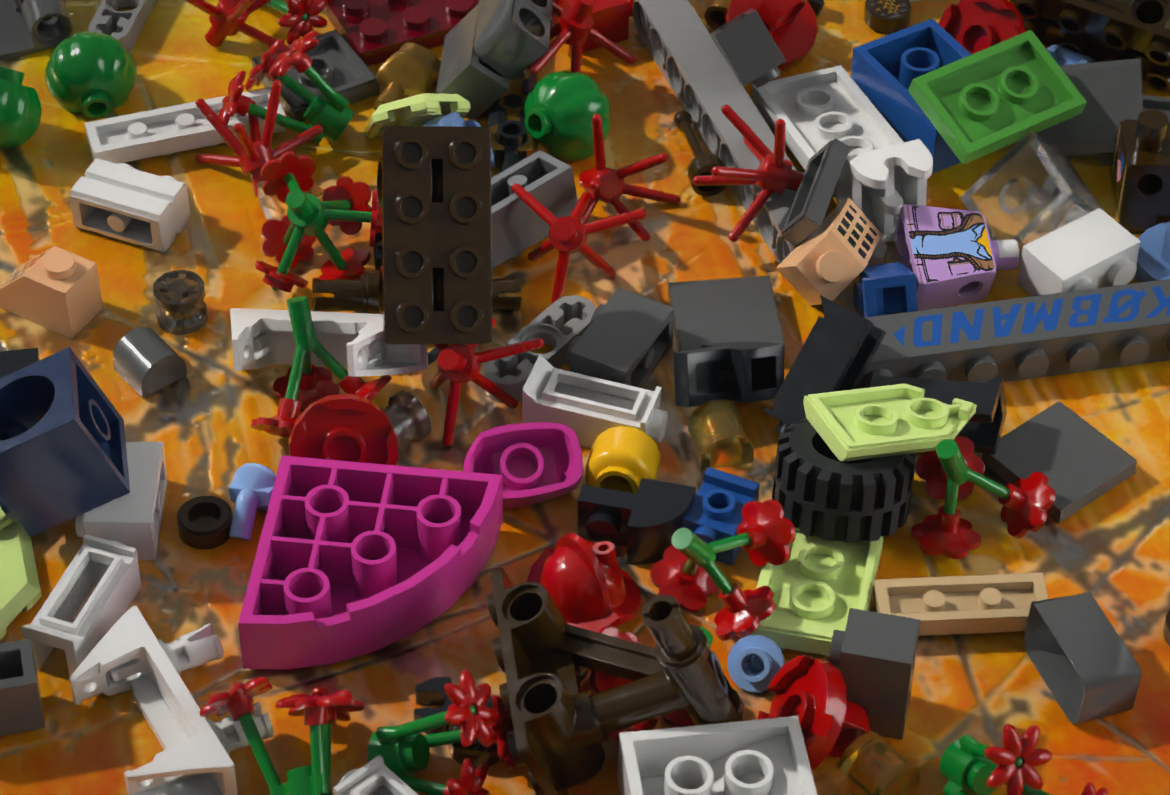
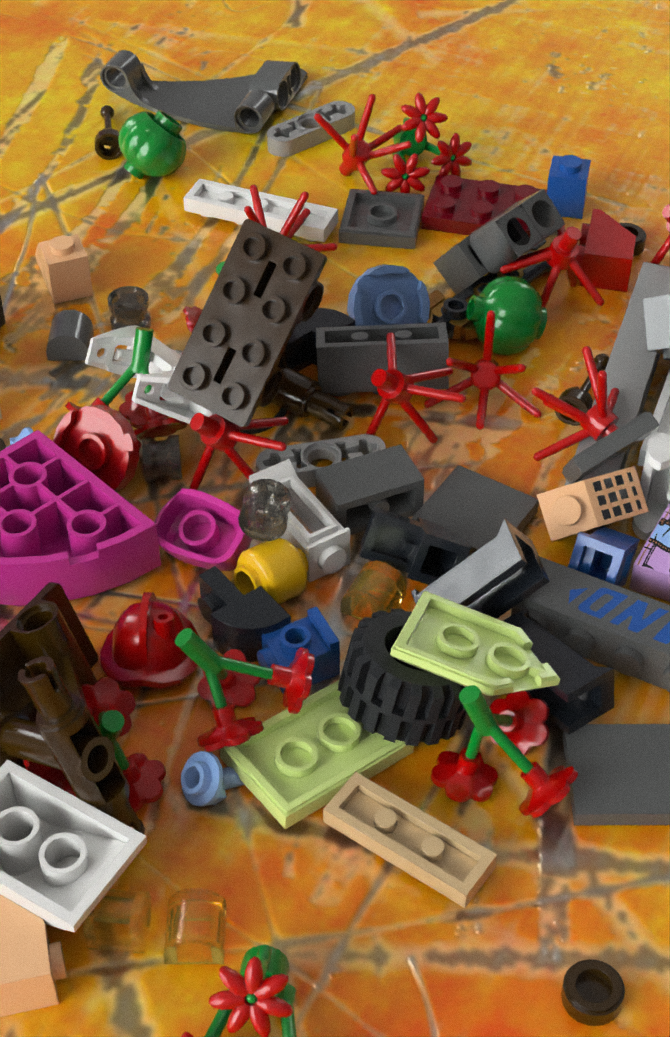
camera: 40 degrees right, 0 degrees up
green plant [45,31,137,118] -> none
white brick [69,158,191,253] -> none
plant [218,31,354,145] -> none
yellowish green tile [364,93,471,138] -> none
pearl gold piece [373,42,441,111] -> none
red tile [757,655,872,771] -> none
dark grey brick [829,608,920,740] -> none
dark grey piece [1024,592,1141,724] -> none
none -> clear smoke wheel [238,479,292,541]

